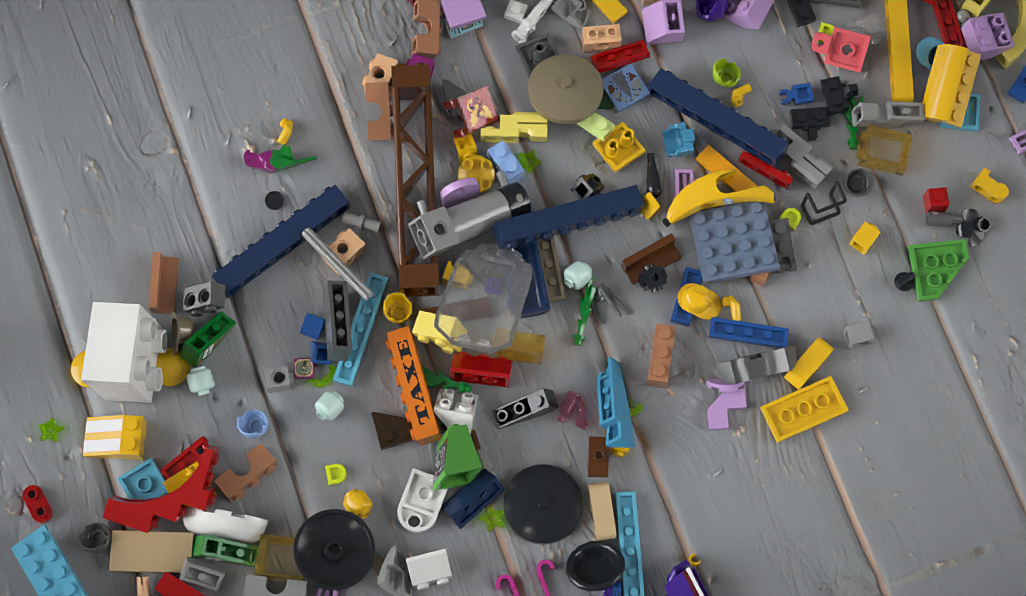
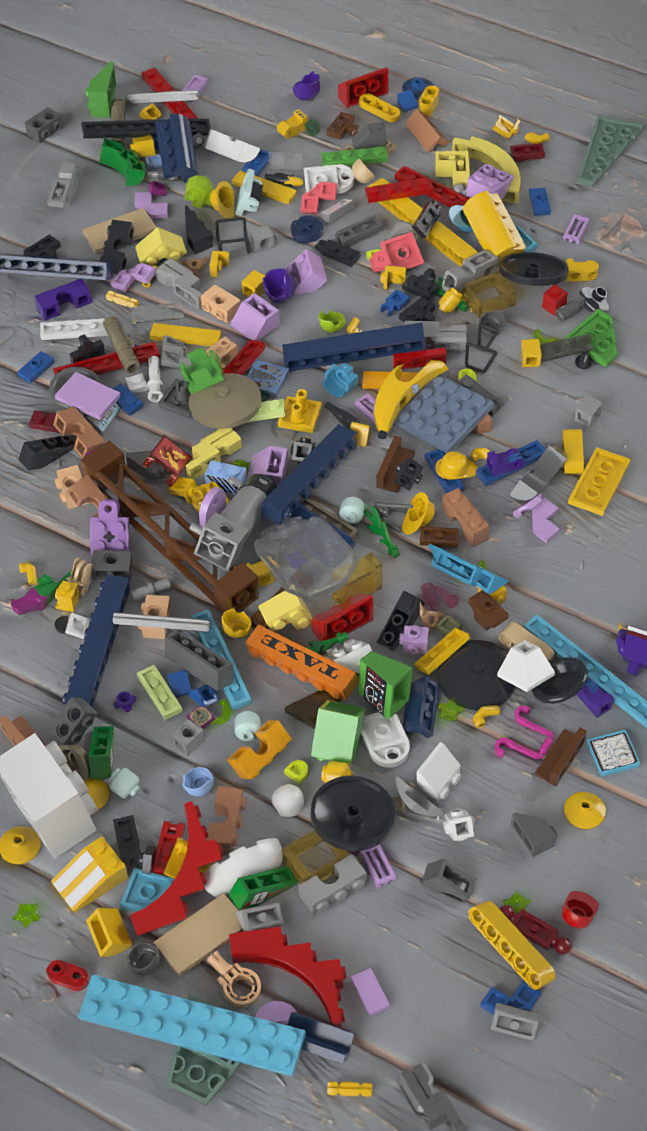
camera: 35 degrees left, 20 degrees down
none -> black slope [18,435,75,471]
none -> yellow brick [55,581,80,612]
none -> white plate [65,613,89,639]
none -> tan arm [66,557,93,597]
none -> yellow brick [86,908,133,957]
none -> medium lavender plate [90,499,129,555]
none -> dark grey brick [91,550,133,581]
none -> blue plate [112,383,144,416]
none -> dark purple plate [113,691,137,712]
none -> black hinge [113,815,141,870]
none -> yellowish green plate [137,665,183,720]
none -> black plate [139,845,156,875]
none -> bright green panel [180,347,224,394]
none -> light orange arch [227,720,292,779]
none -> lavender slope [247,446,288,486]
none -> white hair [271,784,305,817]
none -> slope [311,700,367,765]
none -> yellow bracket [381,266,406,290]
none -> lavender brick [399,625,429,655]
none -> yellow piece [402,492,435,535]
none -> black hinge [412,199,442,239]
none -> yellow tile [414,628,470,675]
none -> reddish brown plate [420,526,459,548]
none -> medium nougat piece [420,602,446,635]
none -> olive tile [435,614,463,636]
none -> yellow brick [438,287,463,314]
none -> yellow arm [473,705,500,728]
none -> dark purple leg [486,448,524,477]
none -> white slope [497,640,555,692]
none -> black dish [499,252,568,286]
none -> clear neon green piece [534,329,558,345]
none -> clear smoke tile [540,333,593,362]

